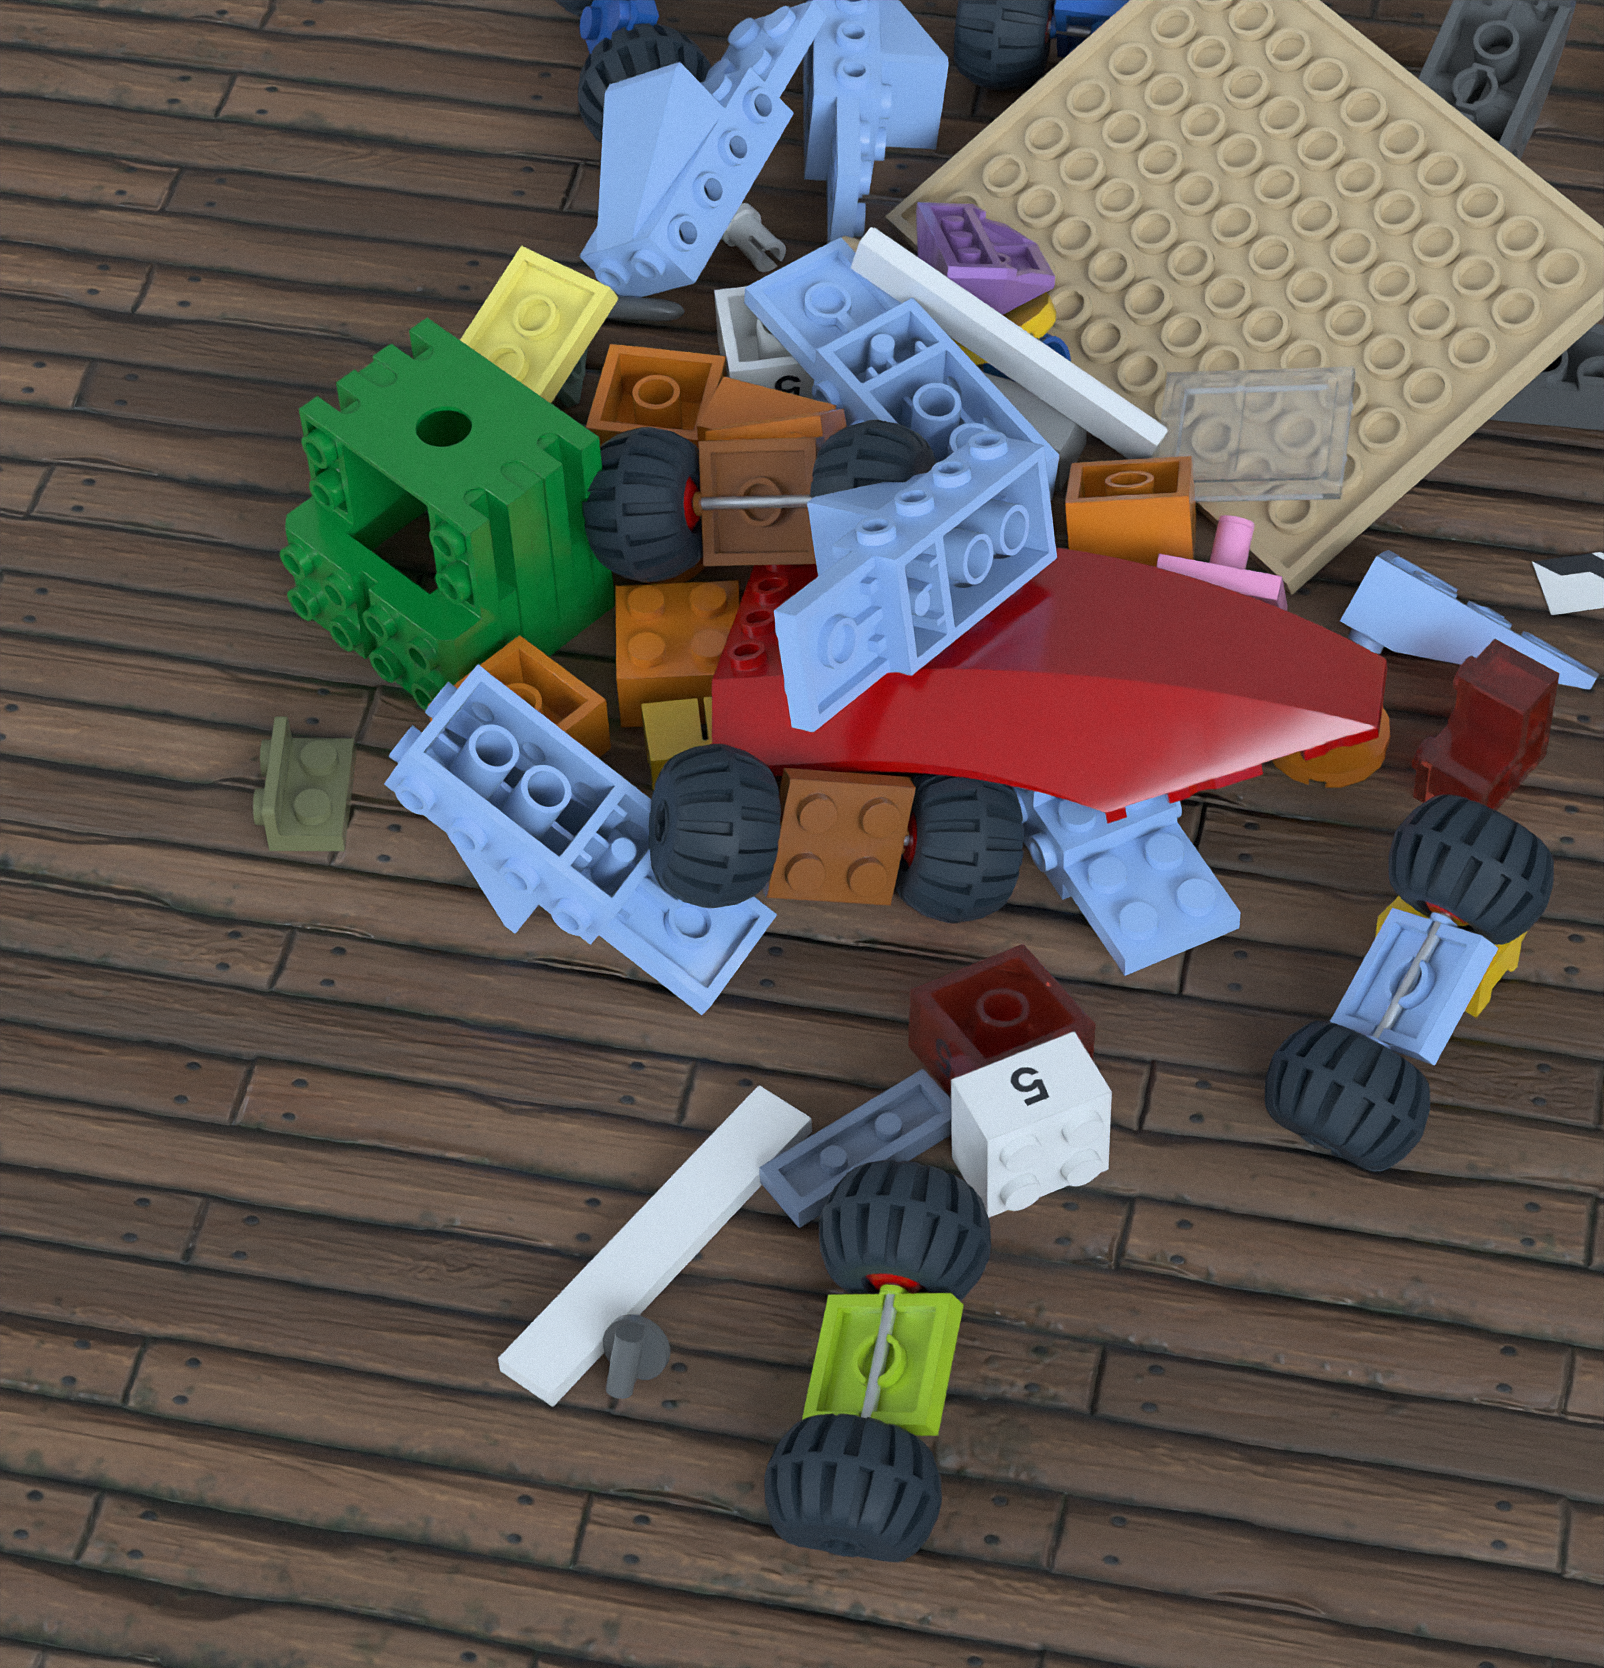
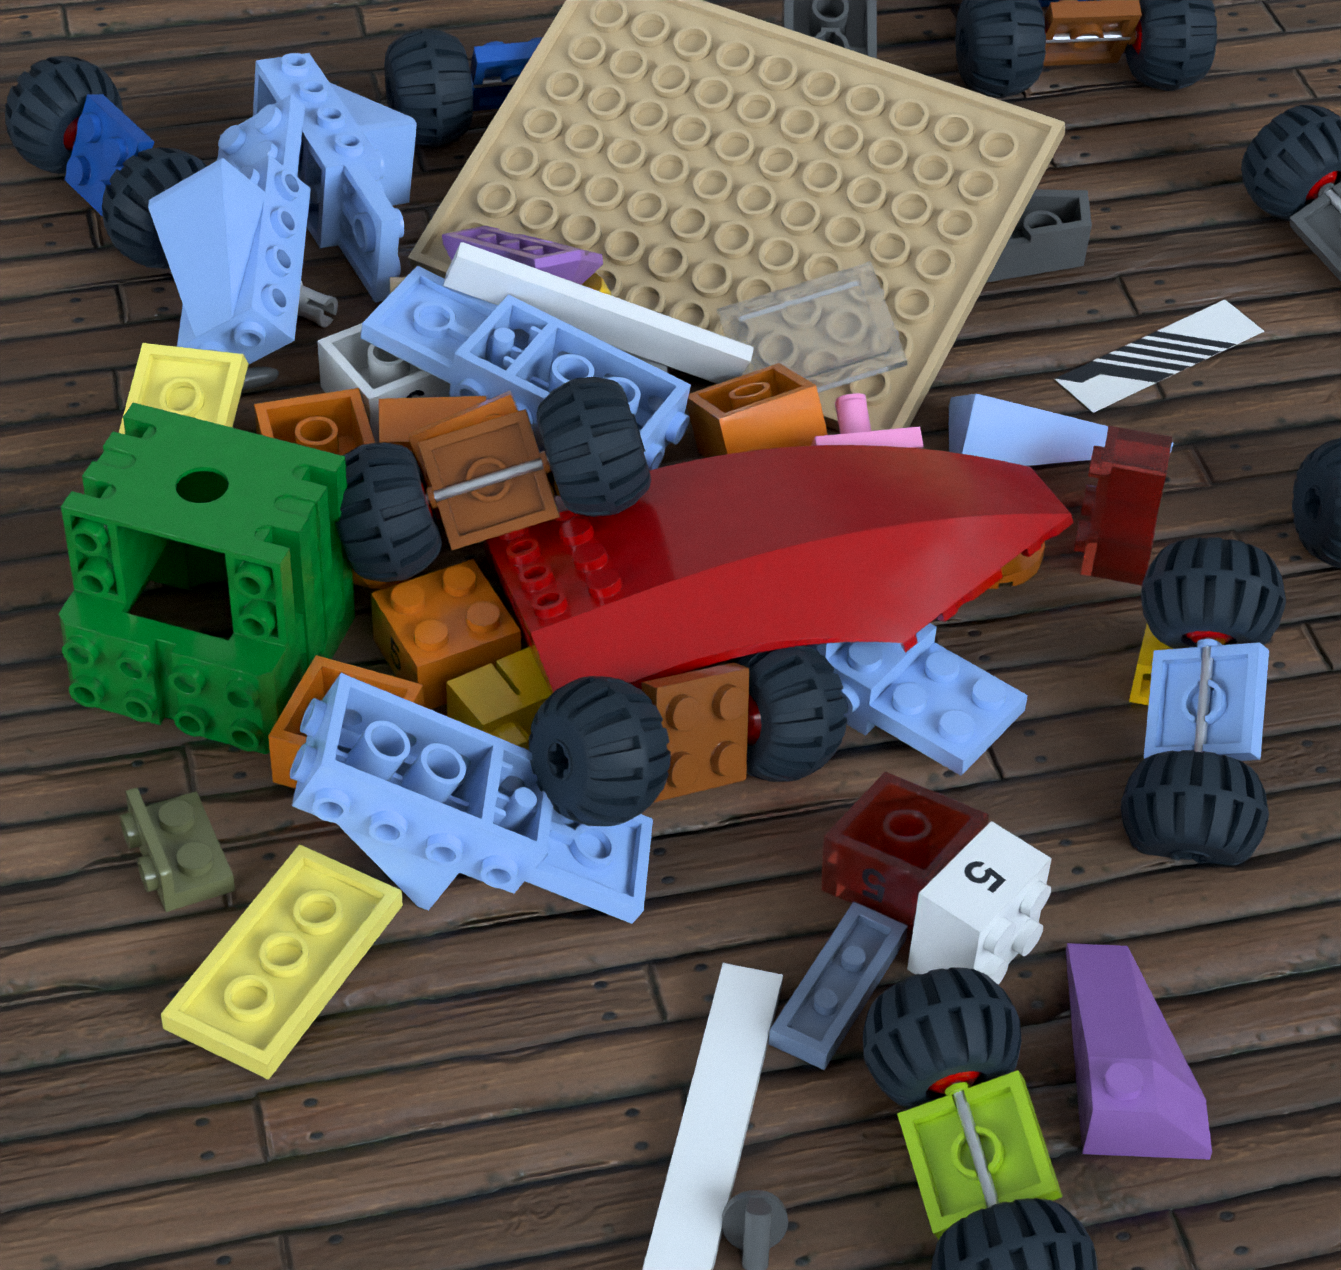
camera: 30 degrees left, 5 degrees down
light blue wedge [774,431,1057,732] -> none
none -> light yellow plate [161,844,403,1080]
none -> medium lavender wedge [1066,943,1212,1160]

